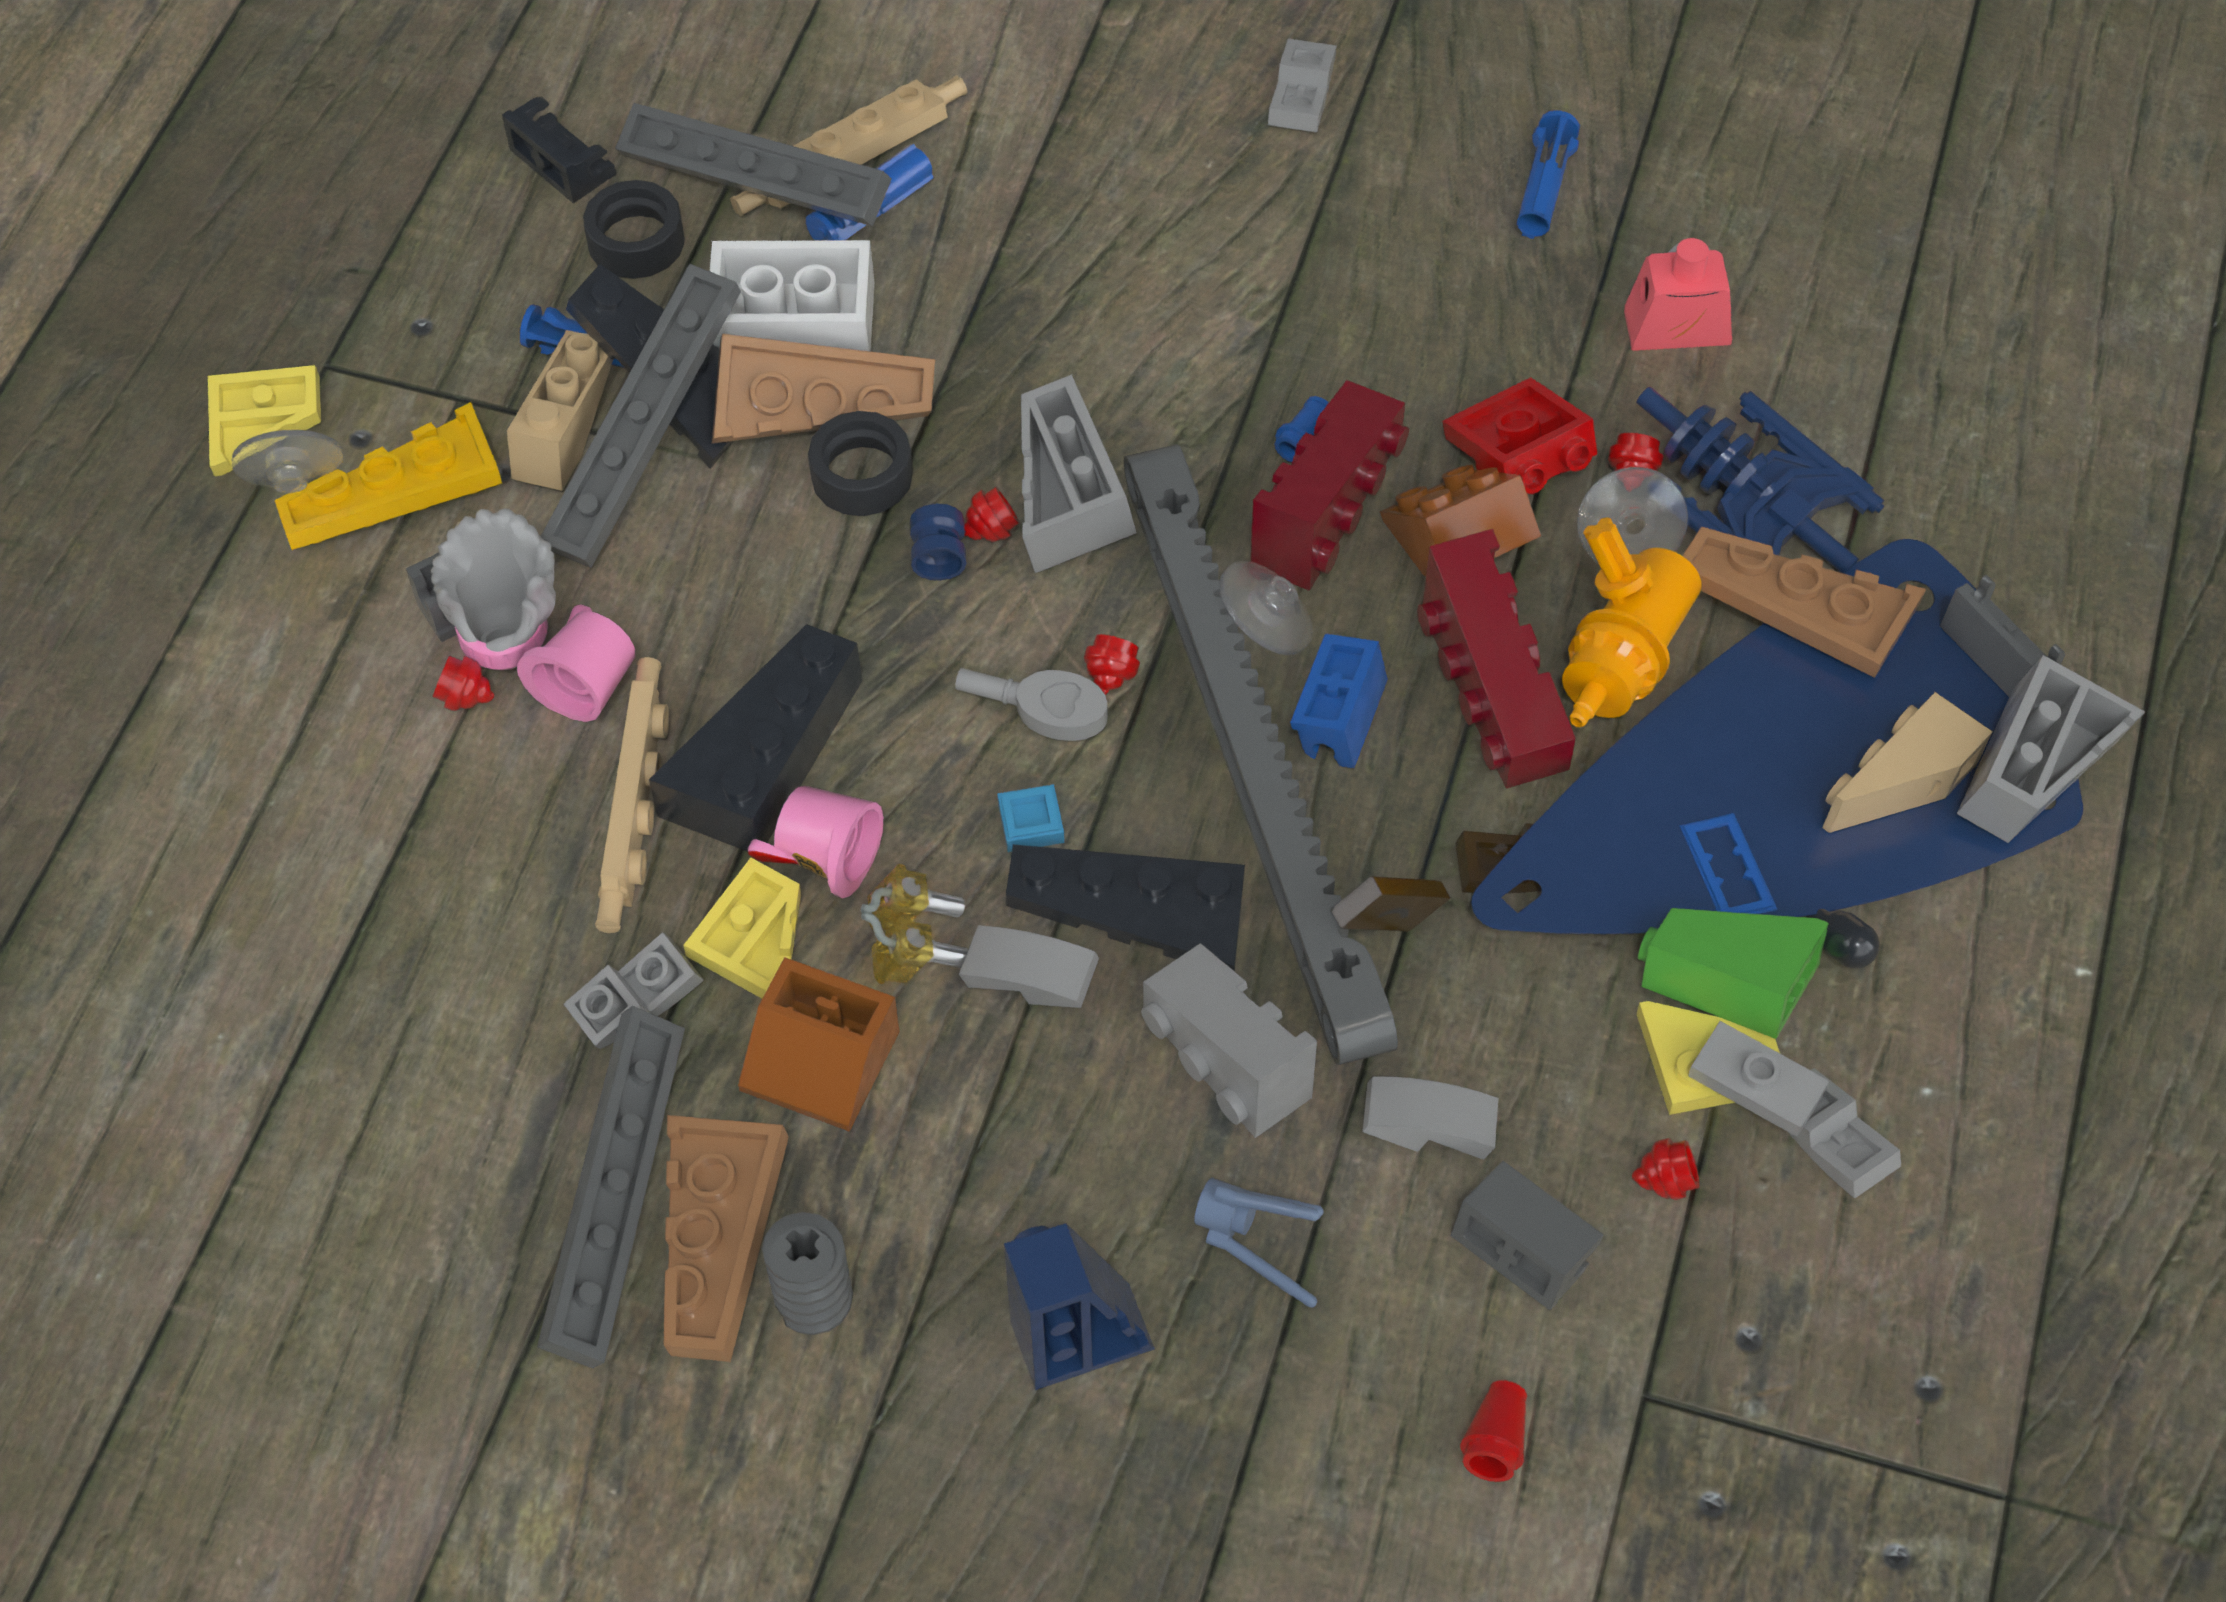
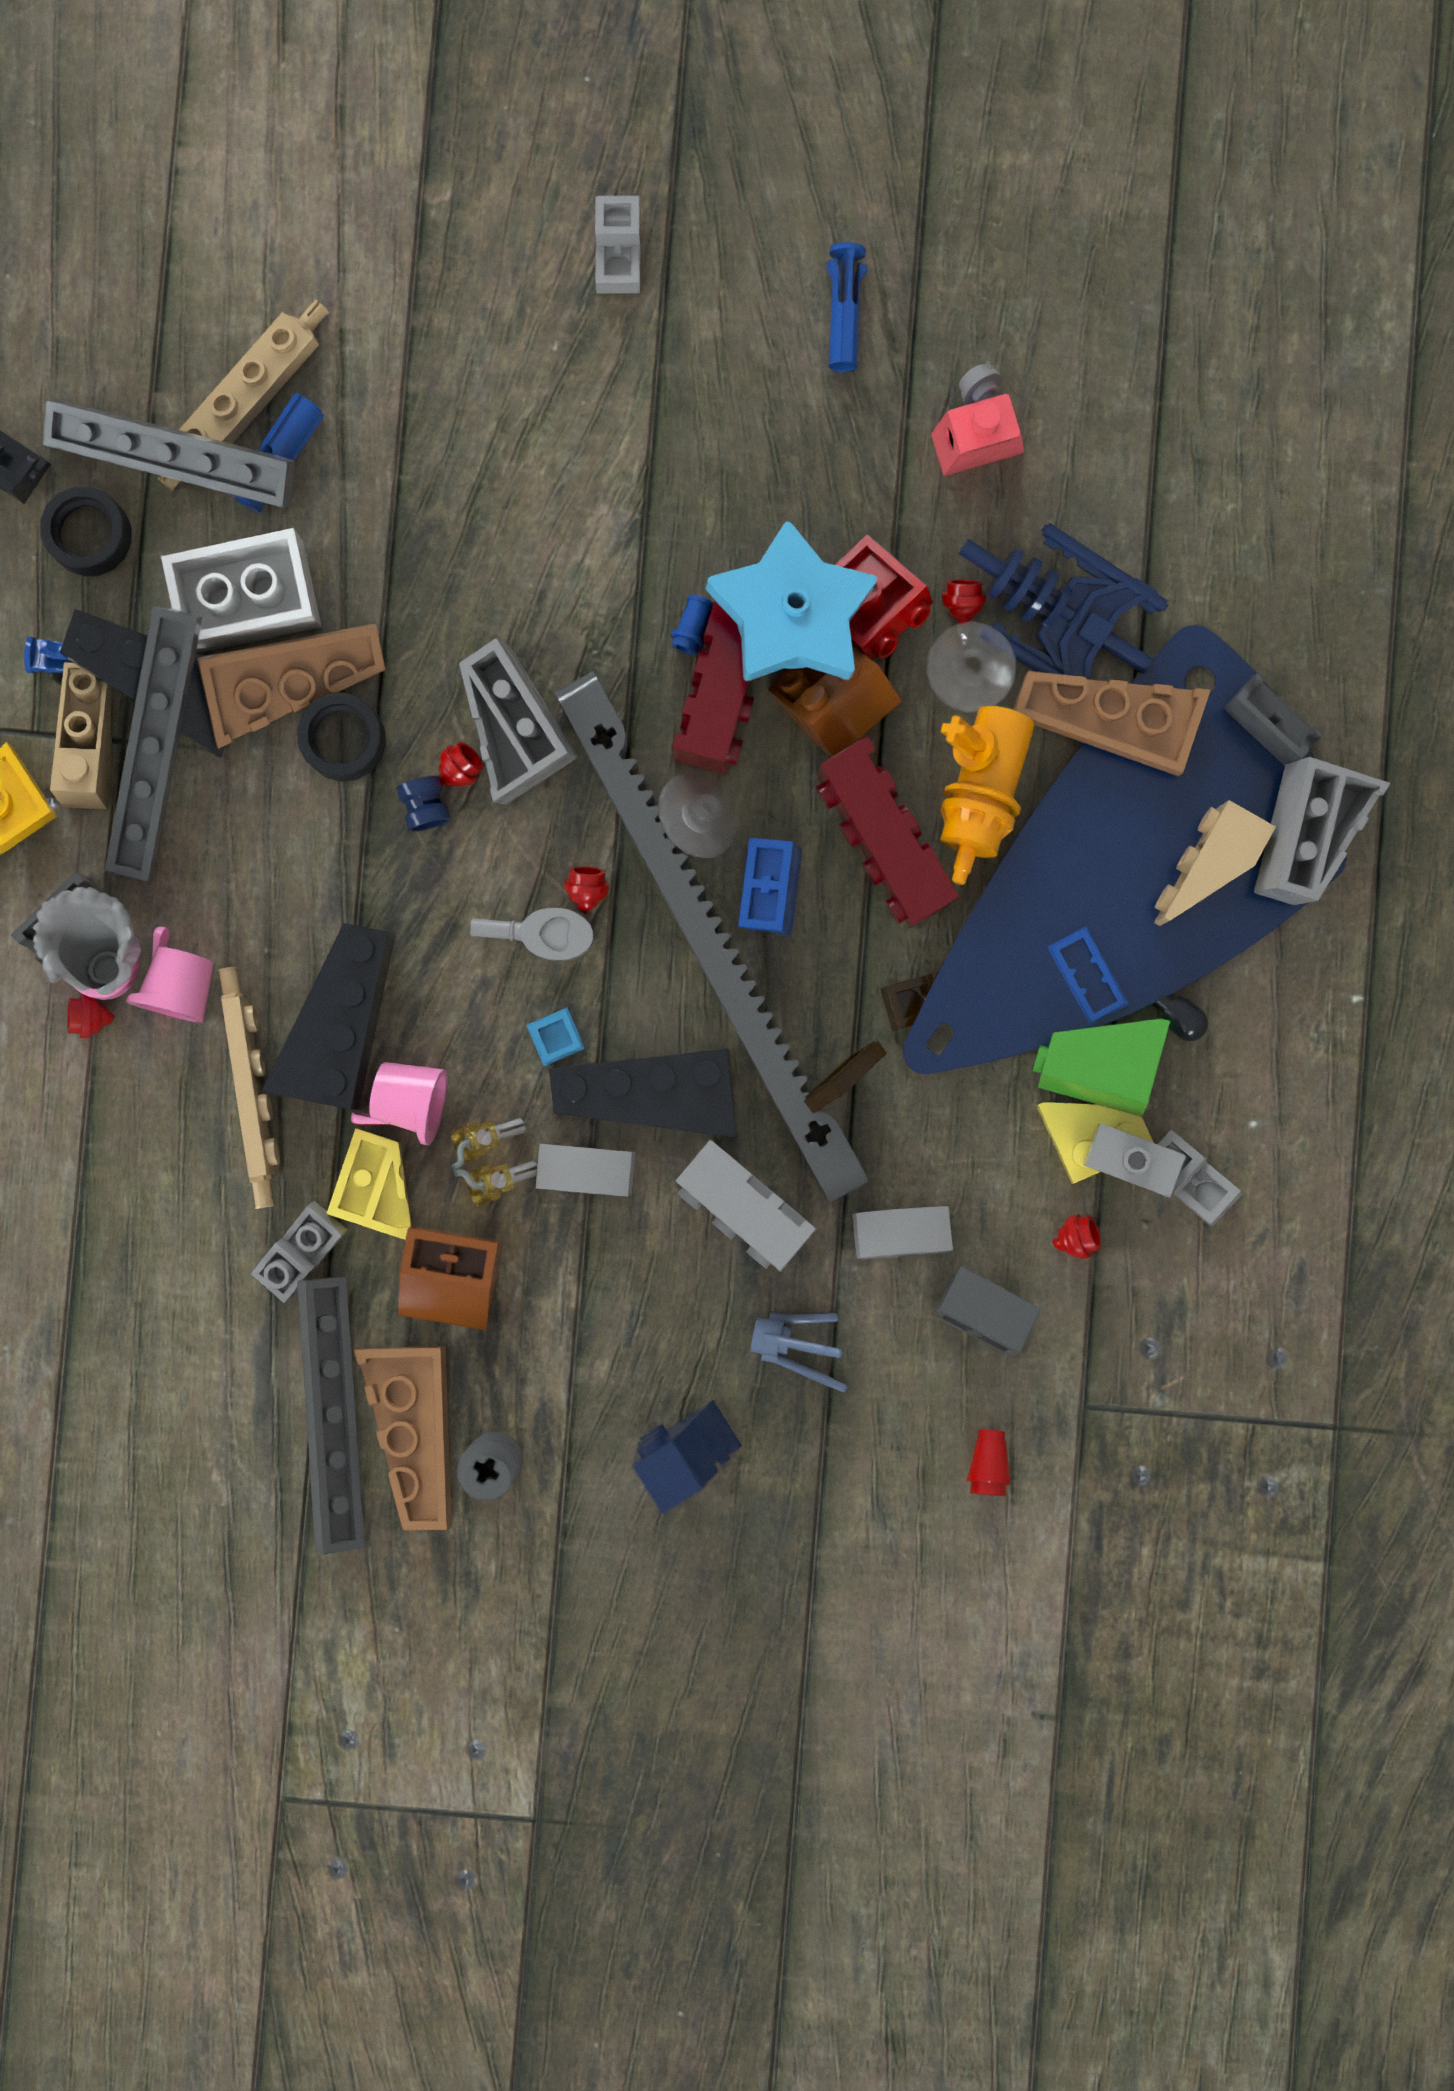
camera: 10 degrees left, 30 degrees up
none -> medium azure plate [705,522,877,681]

